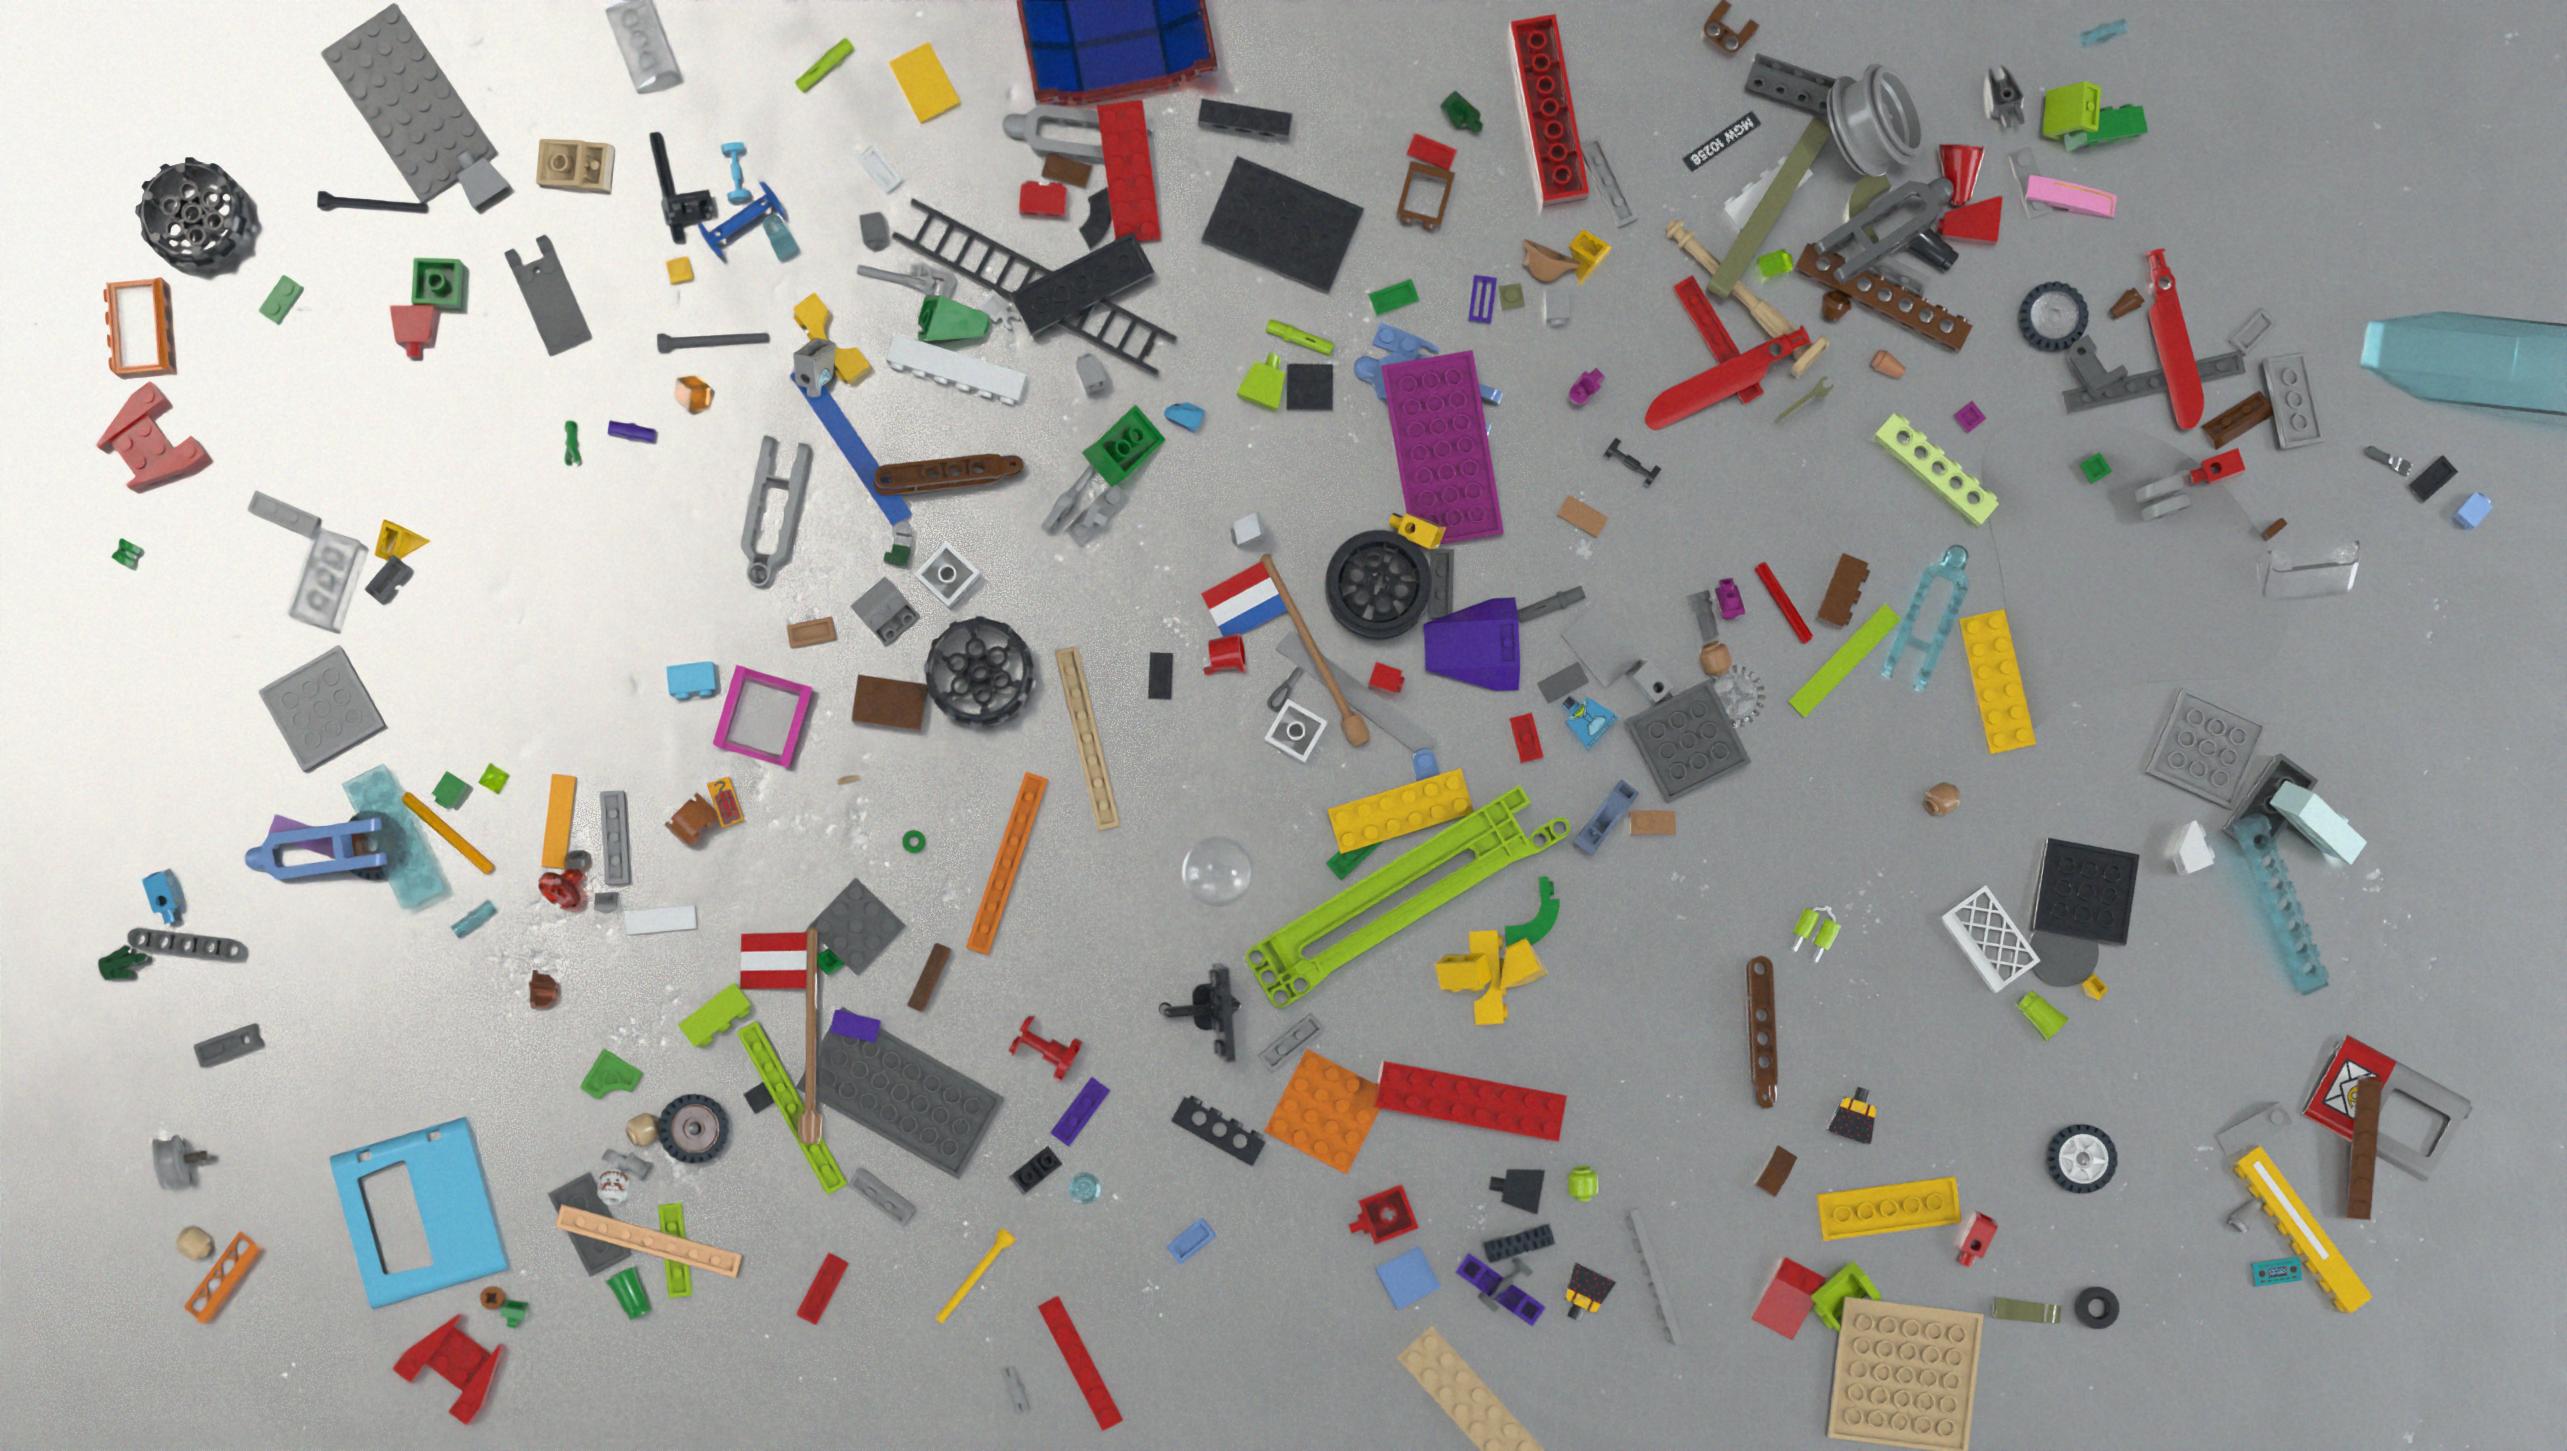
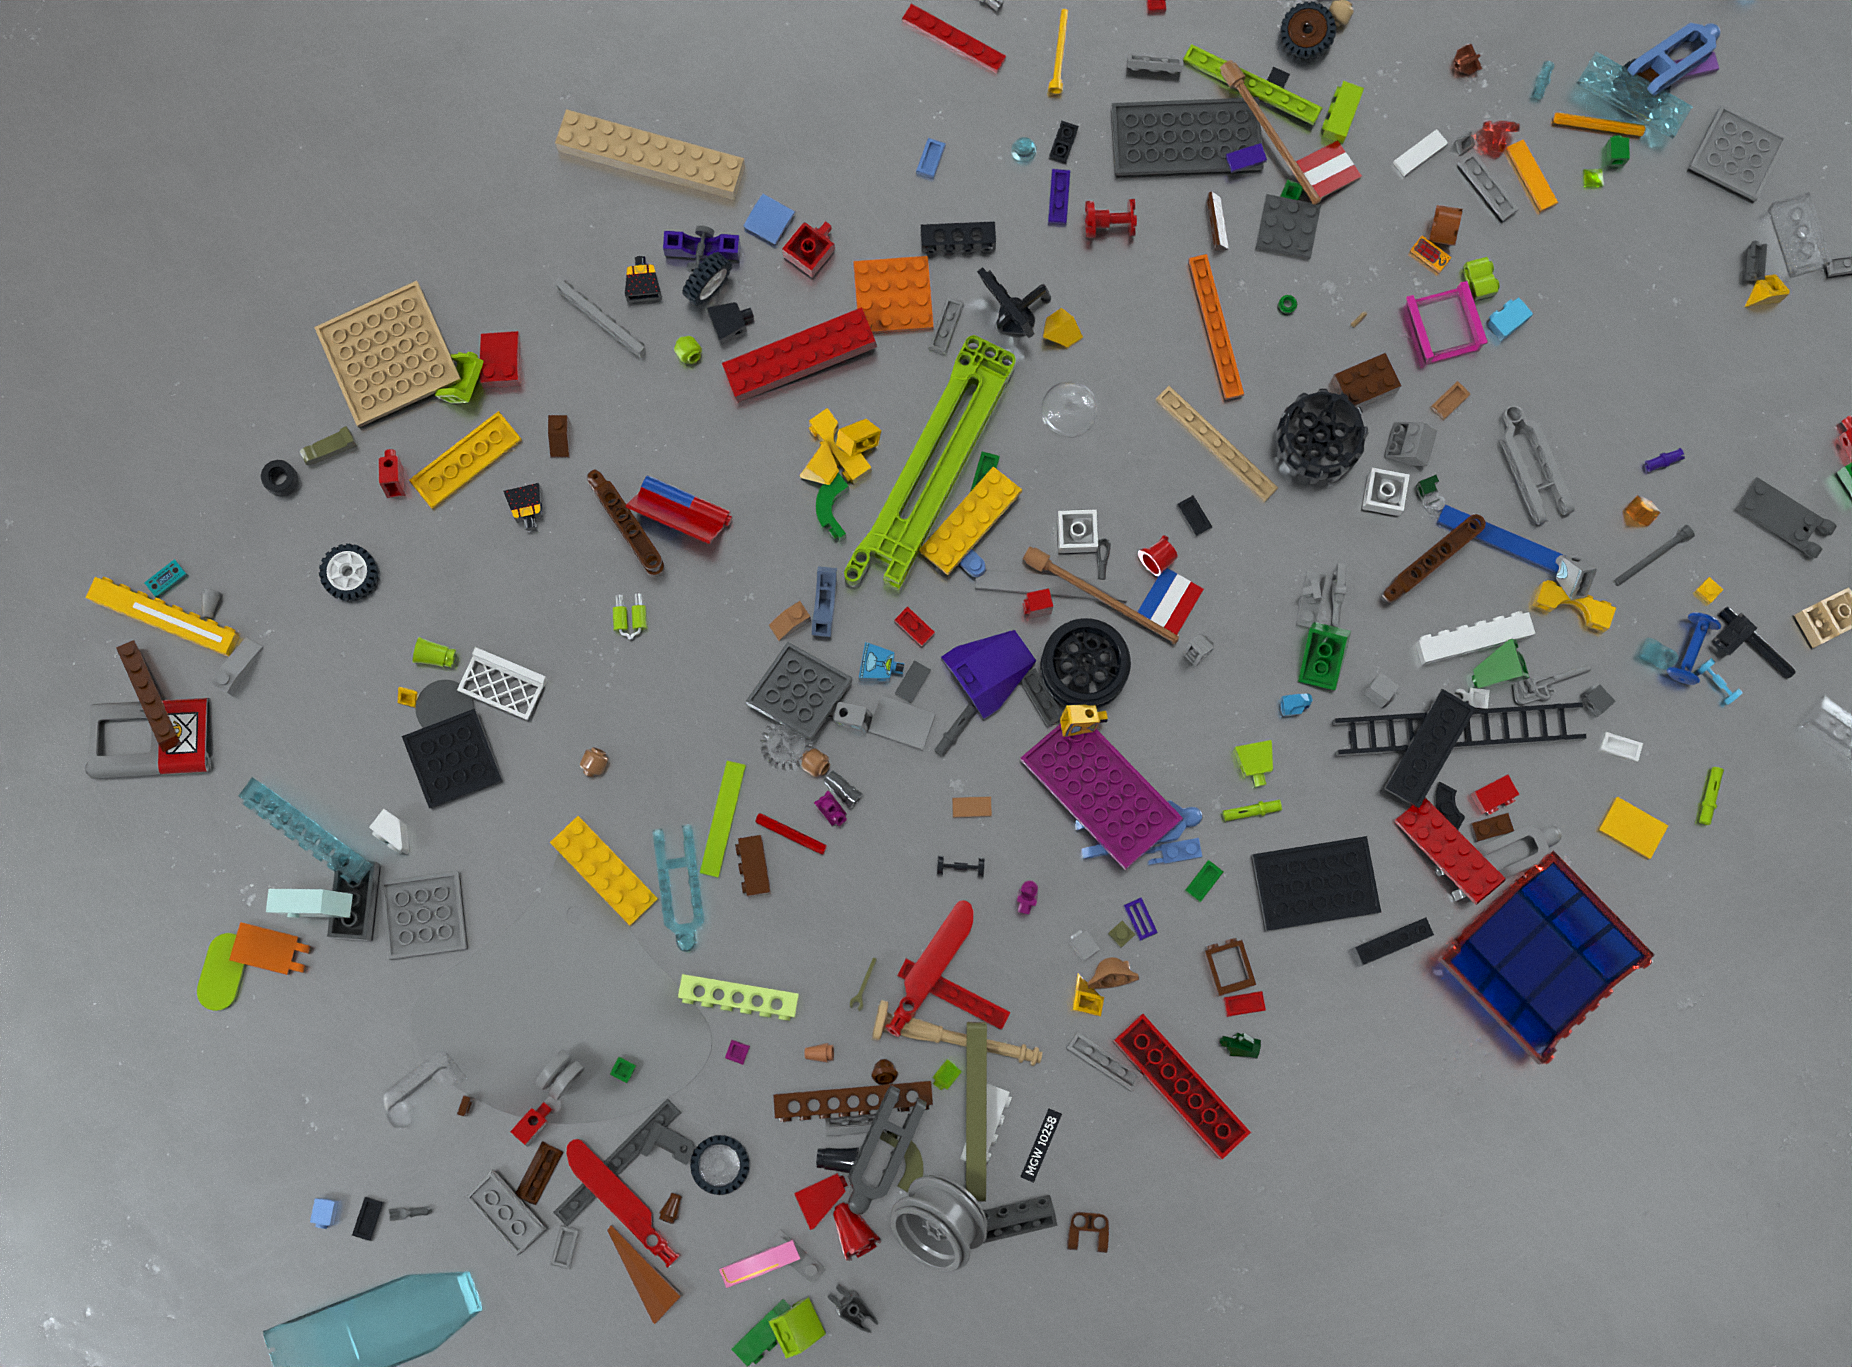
camera: 150 degrees right, 5 degrees down
green piece [564,420,580,466] -> none
dark grey tile [565,850,589,869] -> none
bright green tile [579,1048,644,1100] -> none
black plate [1286,364,1333,411] -> none
none -> lime tile [197,933,246,1011]
none -> orange tile [229,922,311,975]
none -> dark orange wedge [607,1225,682,1324]
none -> red door [626,475,733,544]
none -> yellow slope [1043,308,1083,348]
none -> lime brick [1463,257,1500,301]

